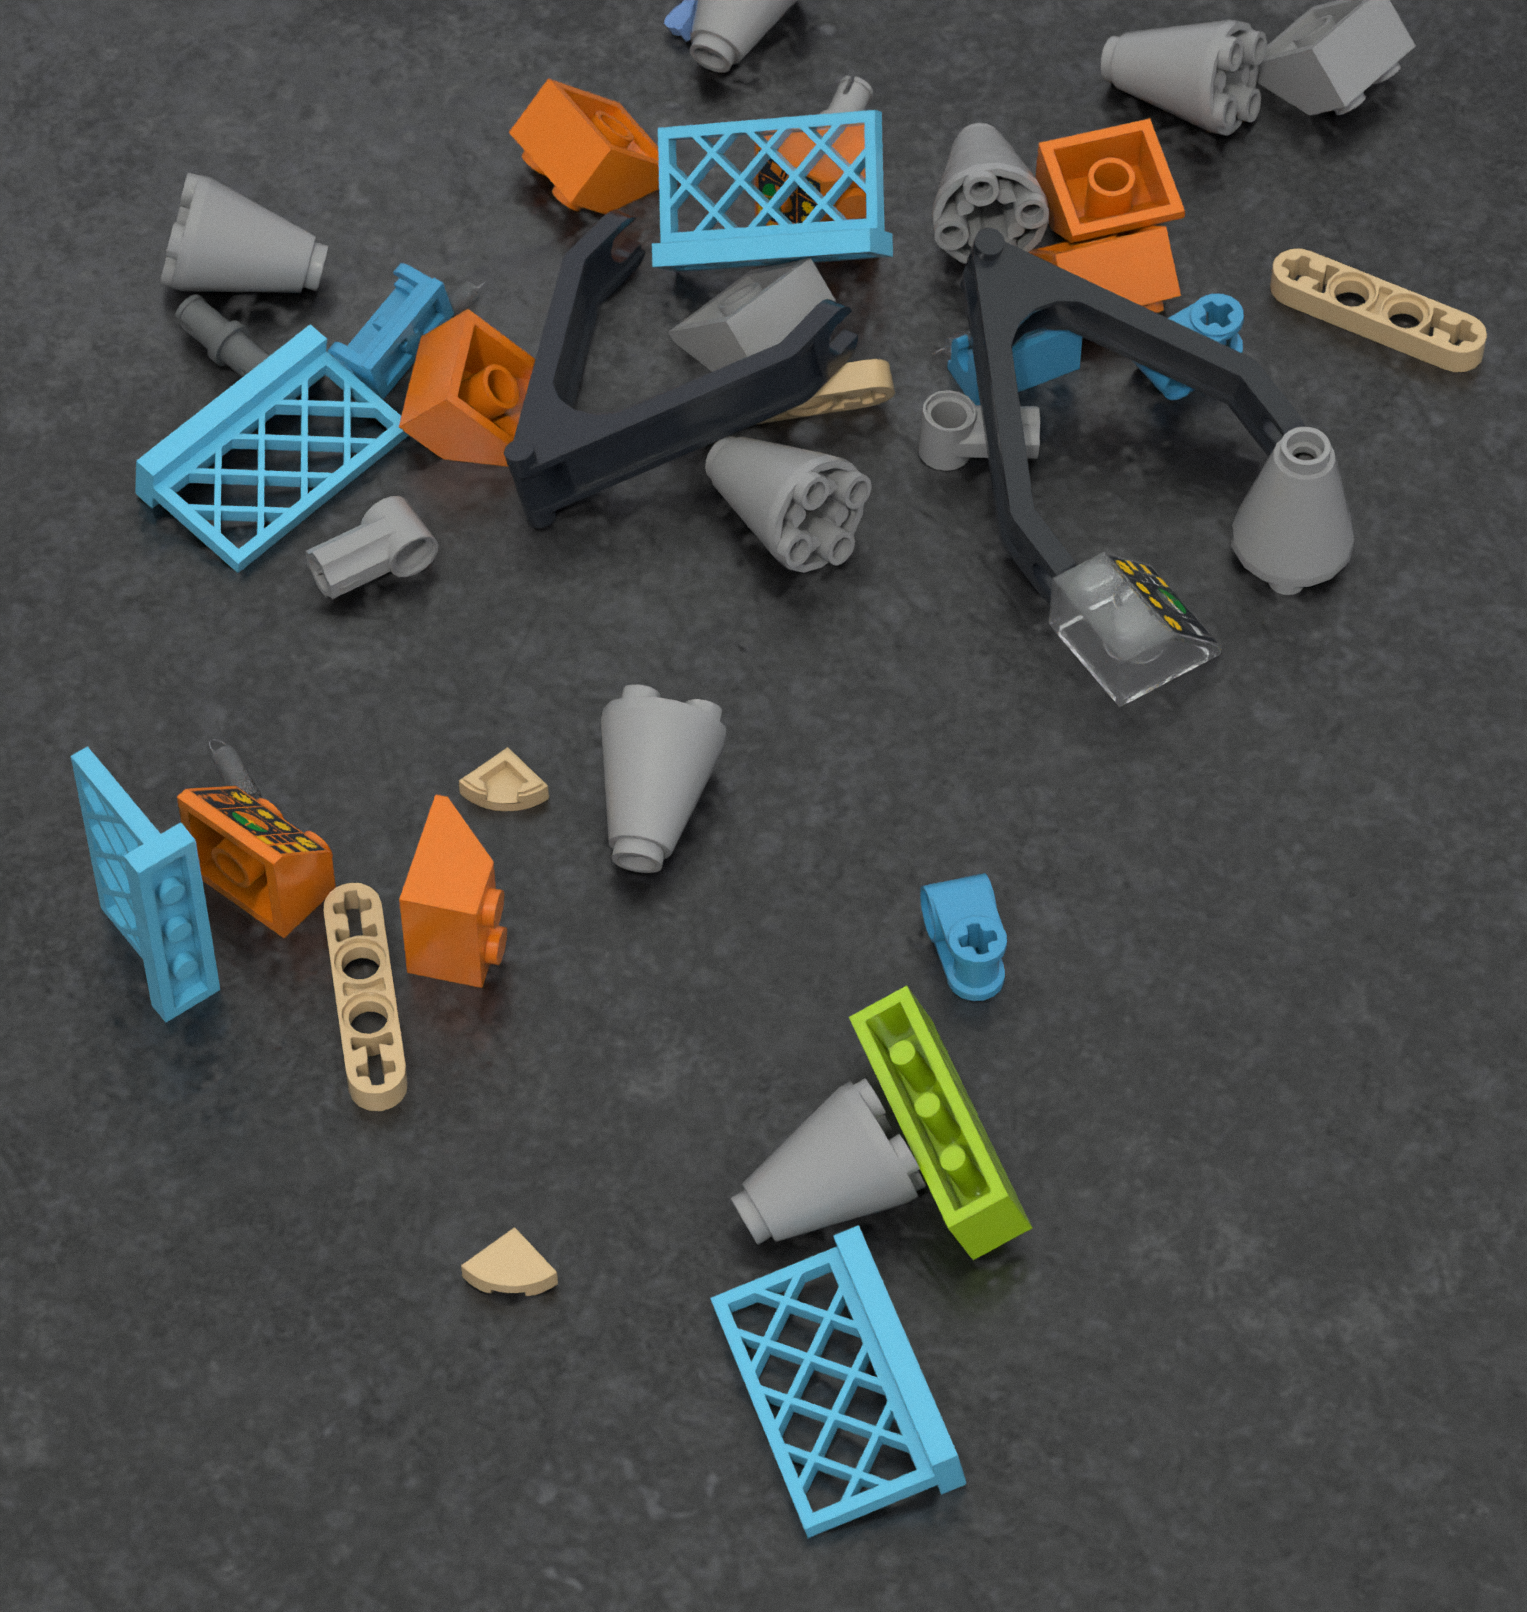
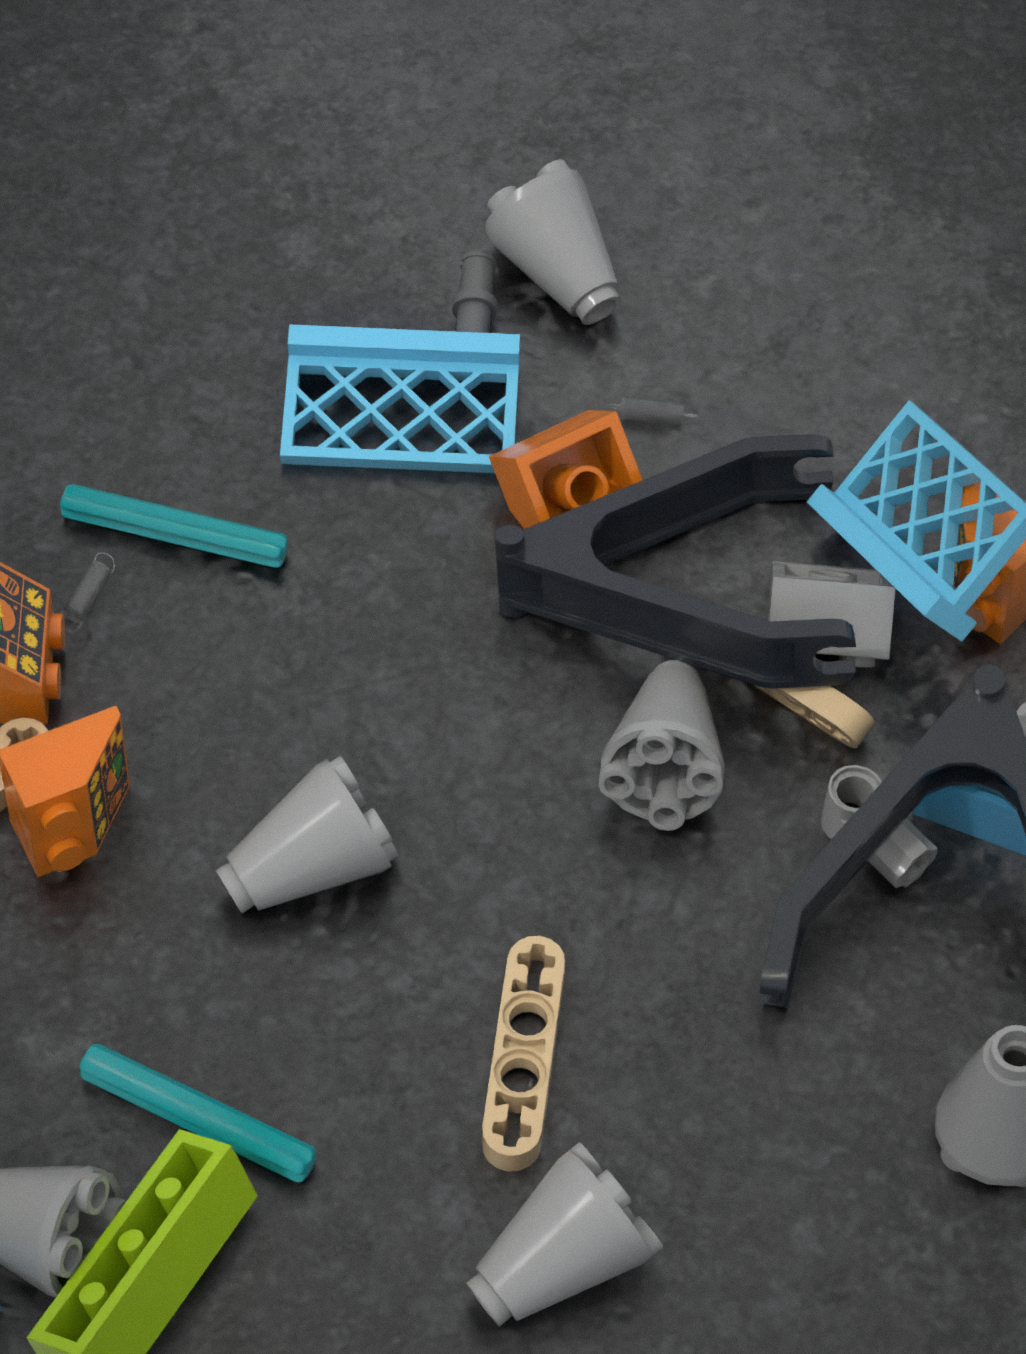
camera: 50 degrees right, 0 degrees up
light grey piece [306,496,439,599] -> none
dark azure hinge [328,263,454,400] -> none
tan tile [459,747,549,811] -> none
orange slope [509,78,659,215] -> none
dark azure piece [920,873,1007,1001] -> none
clear slope [1049,552,1222,707] -> none
none -> teal axle [60,484,288,568]
none -> teal axle [79,1044,316,1182]
none -> light grey cone [466,1142,663,1327]
none -> tan beam [482,936,565,1172]

